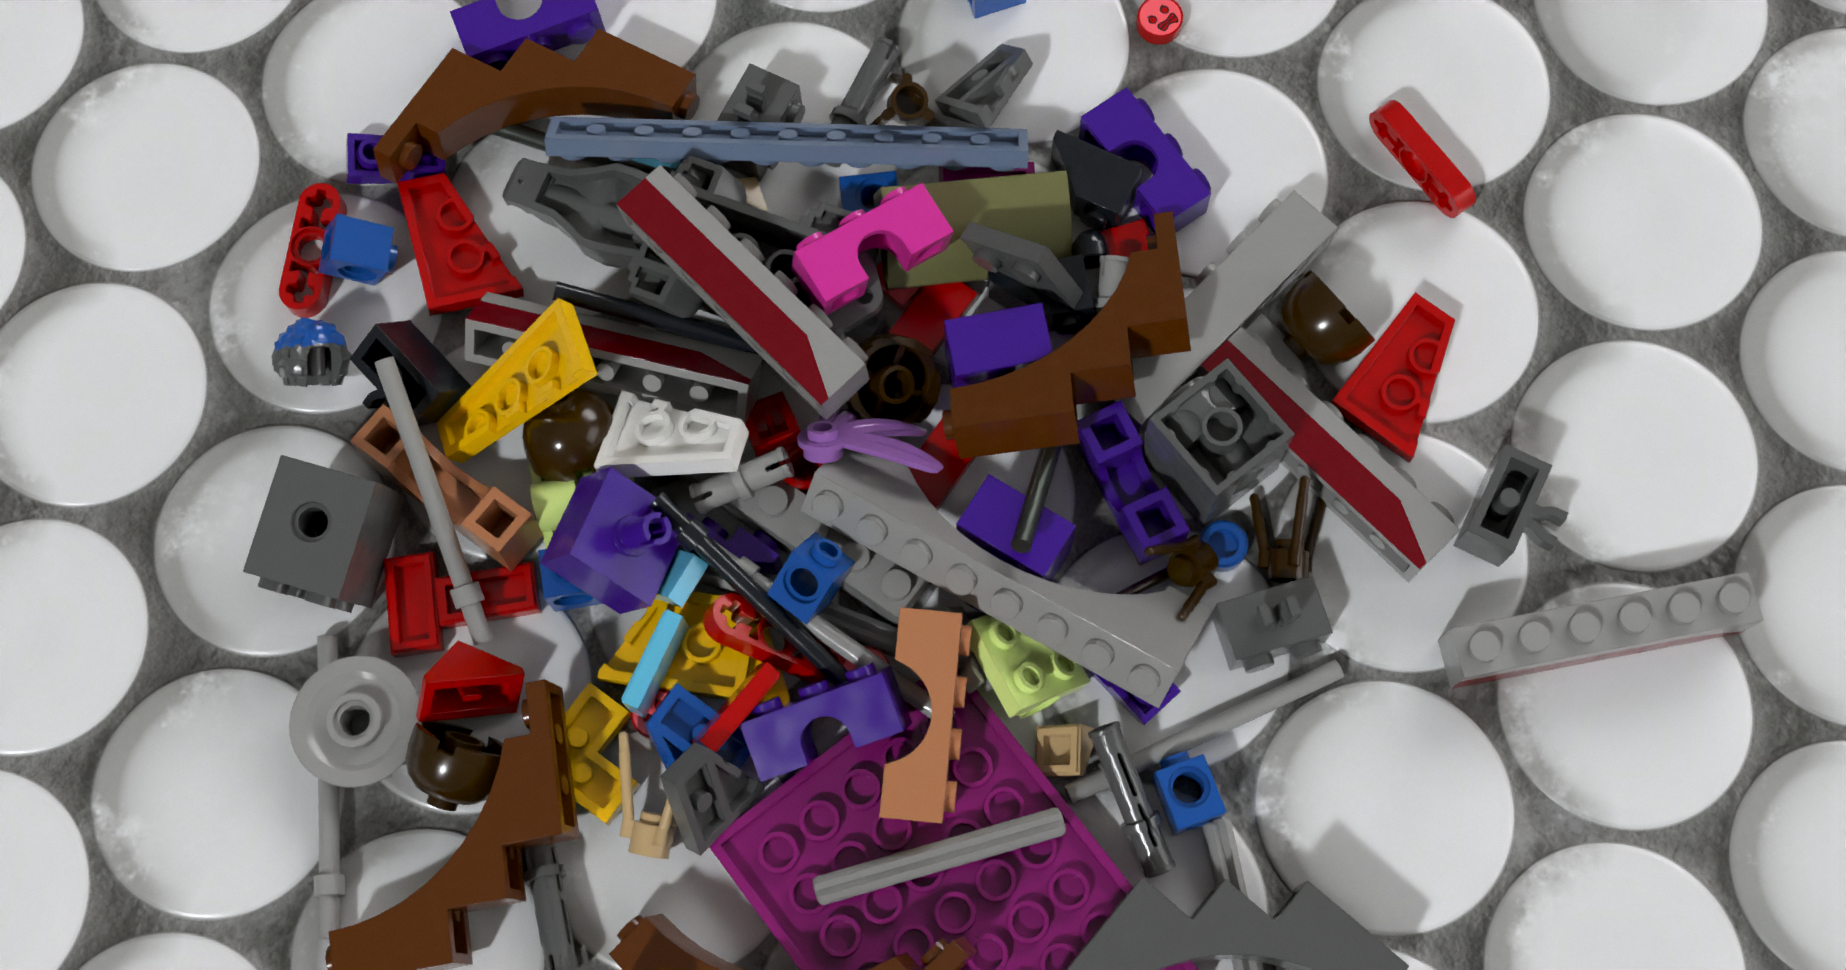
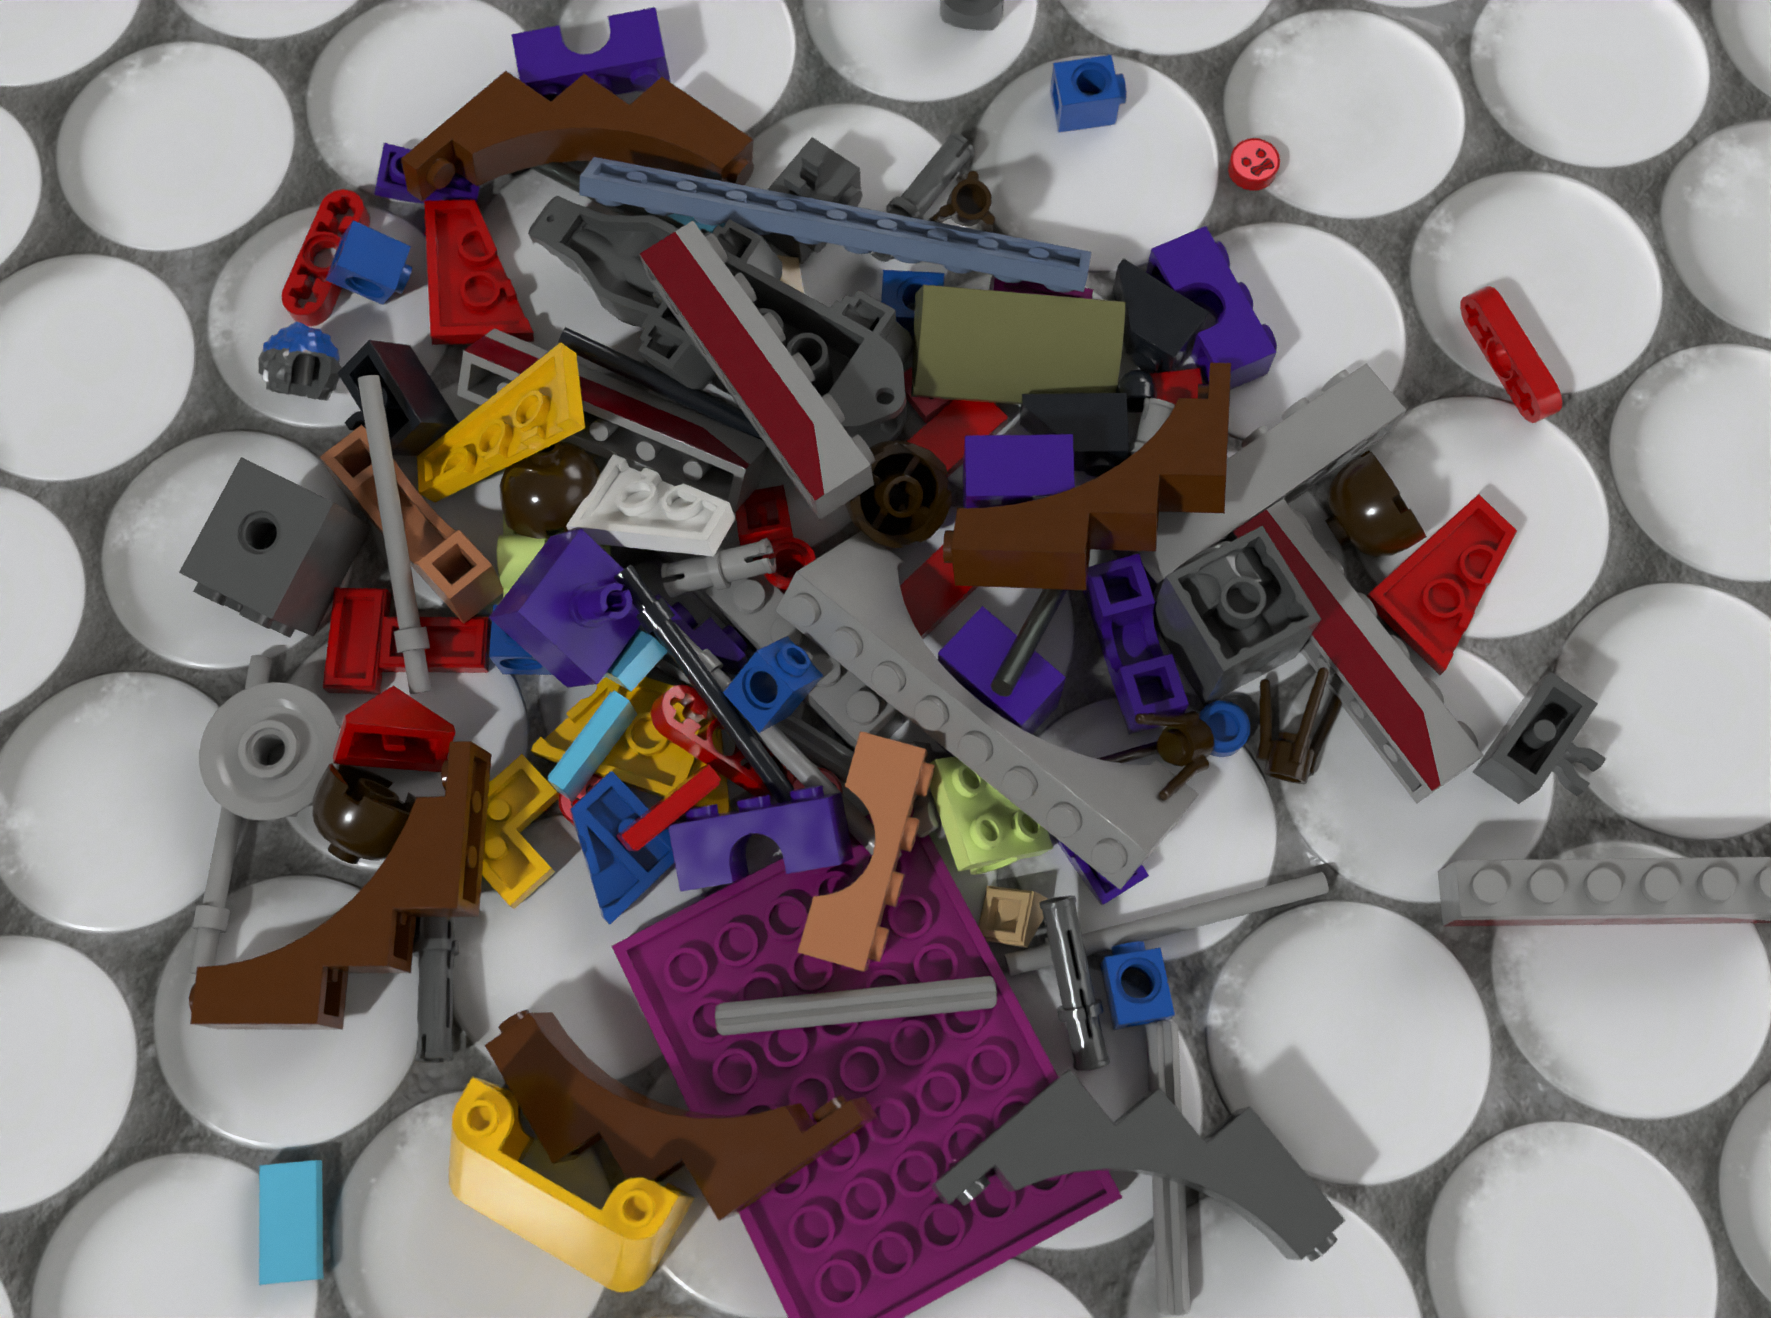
camera: 10 degrees right, 0 degrees up
tan plant [618,731,677,859] -> none
dark grey wing [659,742,765,856] -> none
dark pink arch [791,183,954,315] -> none
medium lavender plant [797,408,943,473] -> none
dark grey wing [934,43,1033,129] -> none
dark grey wing [960,221,1083,309] -> none
dark grey brick [1211,576,1333,673] -> none

